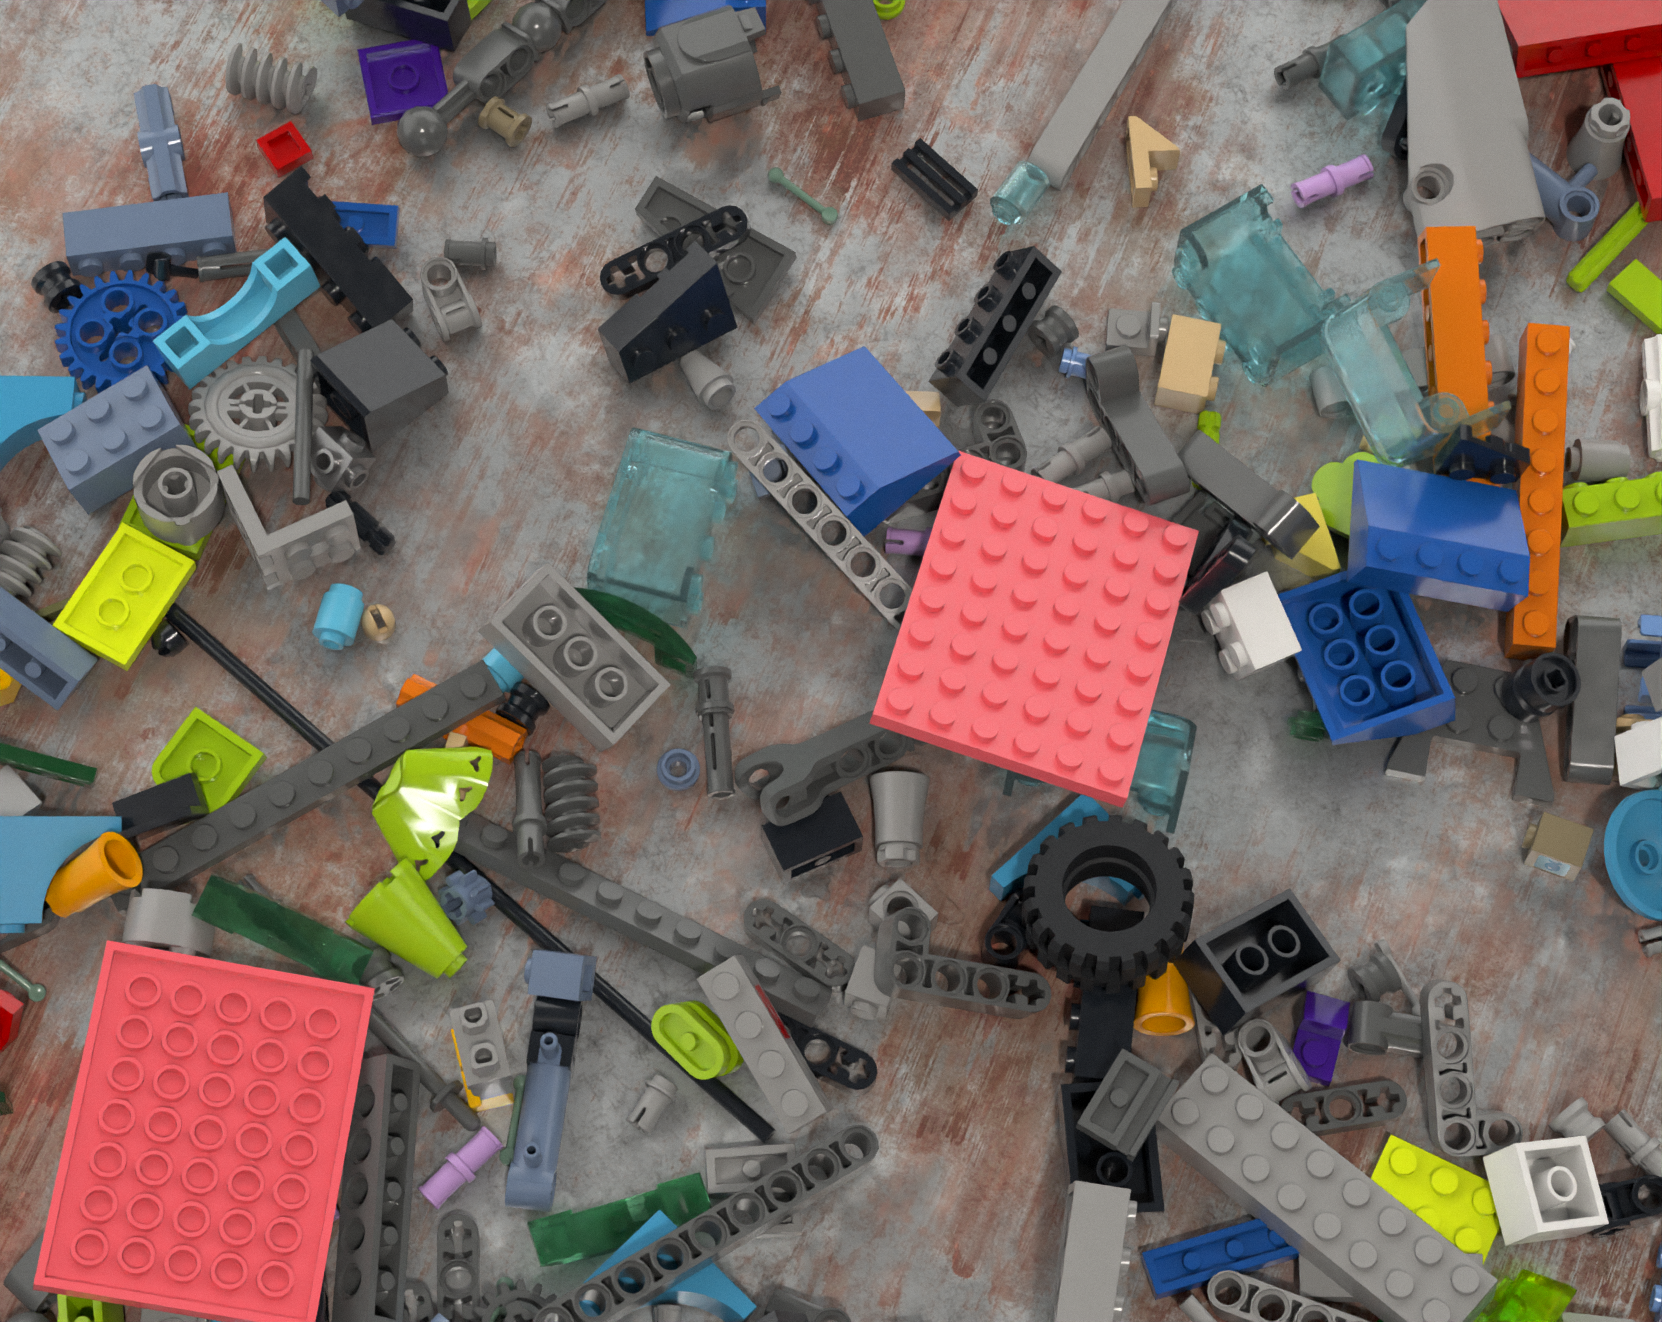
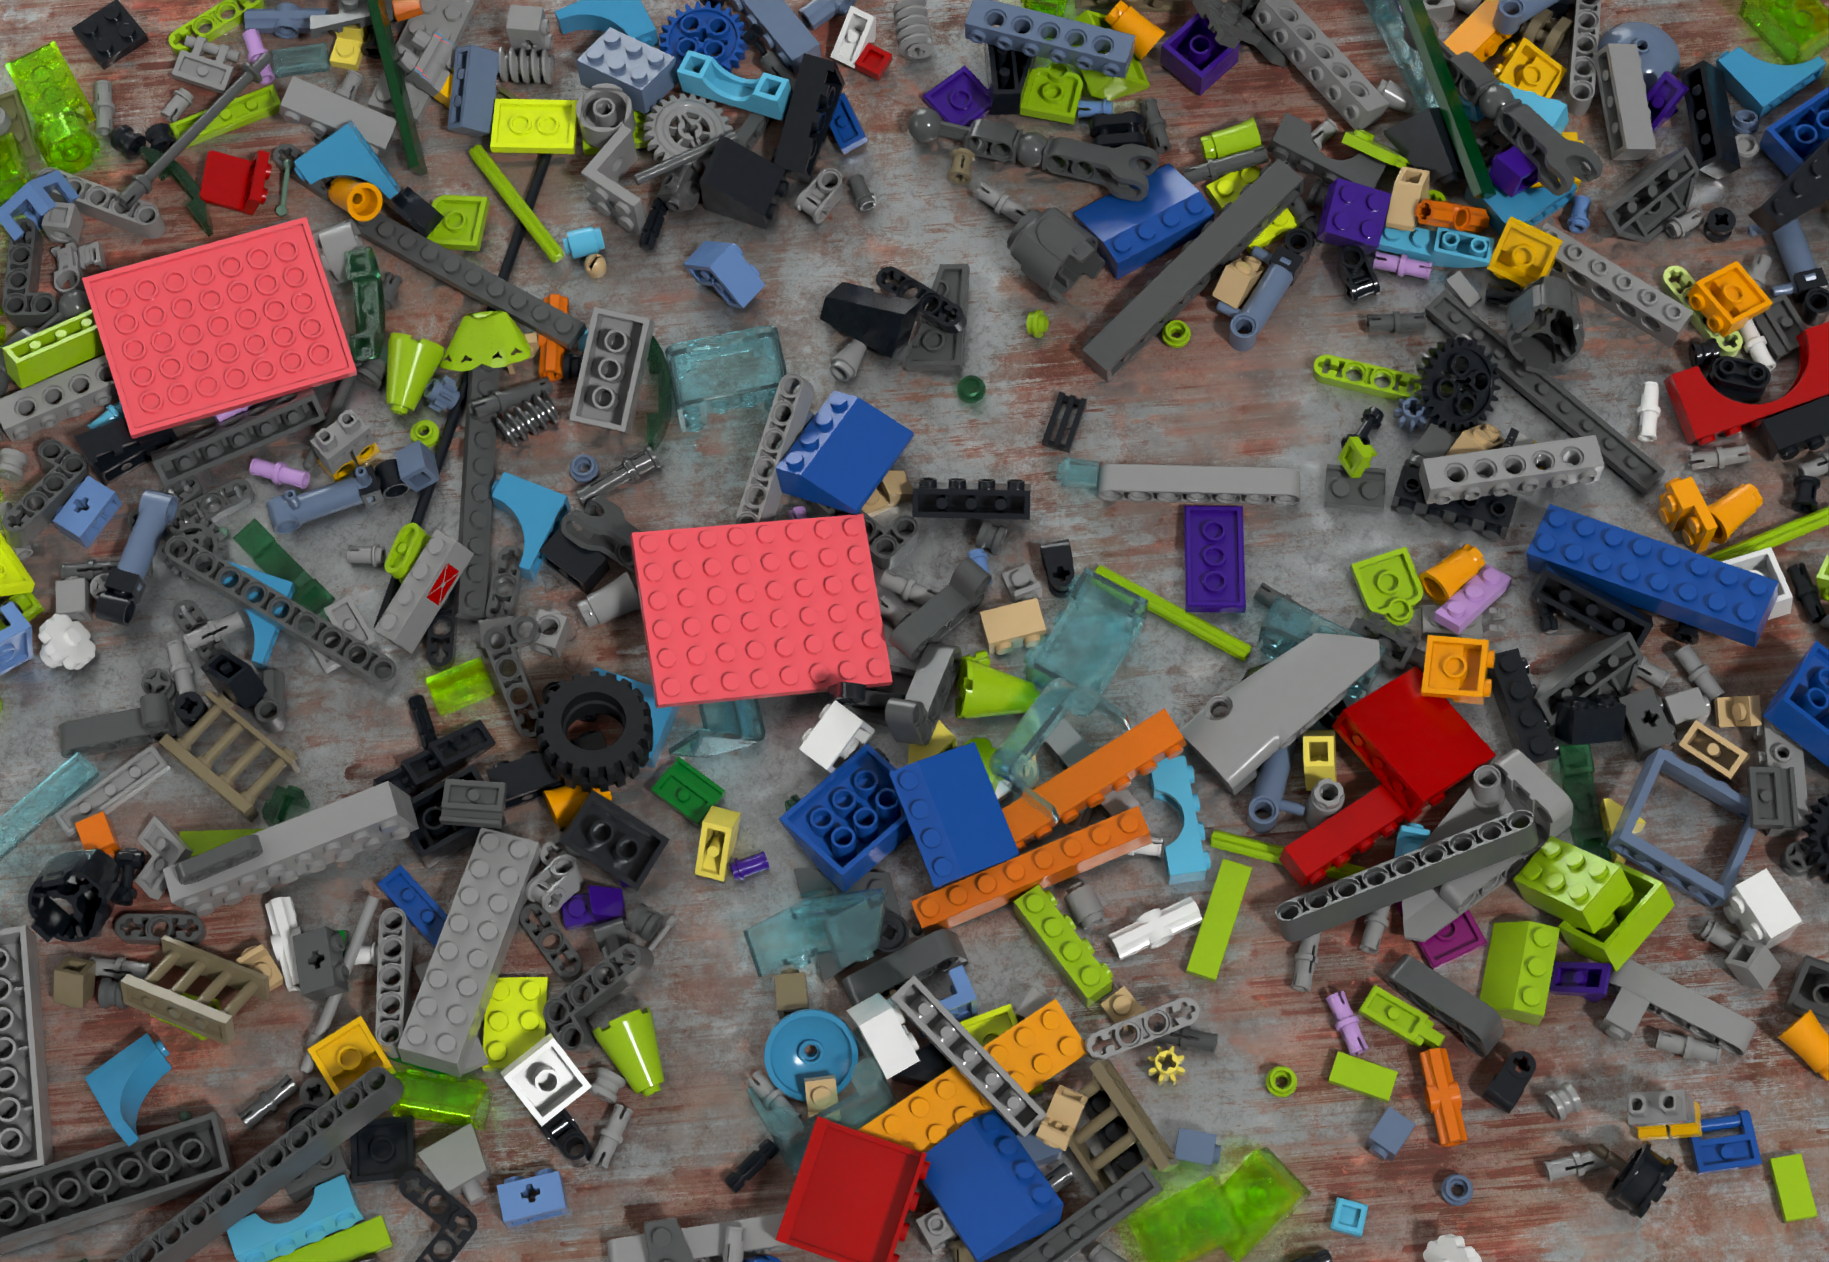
camera: 70 degrees right, 0 degrees up
black hinge [151,619,189,657] -> none
sand green hinge [768,167,838,225] -> none
tan slope [1125,116,1180,208] -> none
lavender pin [1291,154,1374,208] -> none
black wing [1434,424,1530,484] -> none
none -> black slope [373,719,496,797]
none -> black axle [408,695,437,751]
none -> lime plate [410,420,440,448]
none -> clear neon green panel [425,657,496,717]
none -> lime axle [469,144,564,263]
none -> dark azure arch [491,472,571,581]
none -> lime cone [592,1006,665,1098]
none -> green plate [651,756,726,827]
none -> medium blue brick [683,241,765,308]
none -> light yellow slope [695,806,741,882]
none -> dark purple pin [729,851,770,881]
none -> clear light blue windscreen [743,888,887,977]
none -> white slope [830,6,876,68]
none -> lime cone [955,659,1039,719]
none -> clear green plate [957,375,986,404]
none -> lime plate [1027,309,1049,338]
none -> black piece [1039,539,1075,598]
none -> lime axle [1093,565,1252,661]
none -> medium azure arch [1149,756,1211,885]
none -> dark purple tile [1184,506,1246,613]
none -> light yellow slope [1303,730,1337,791]

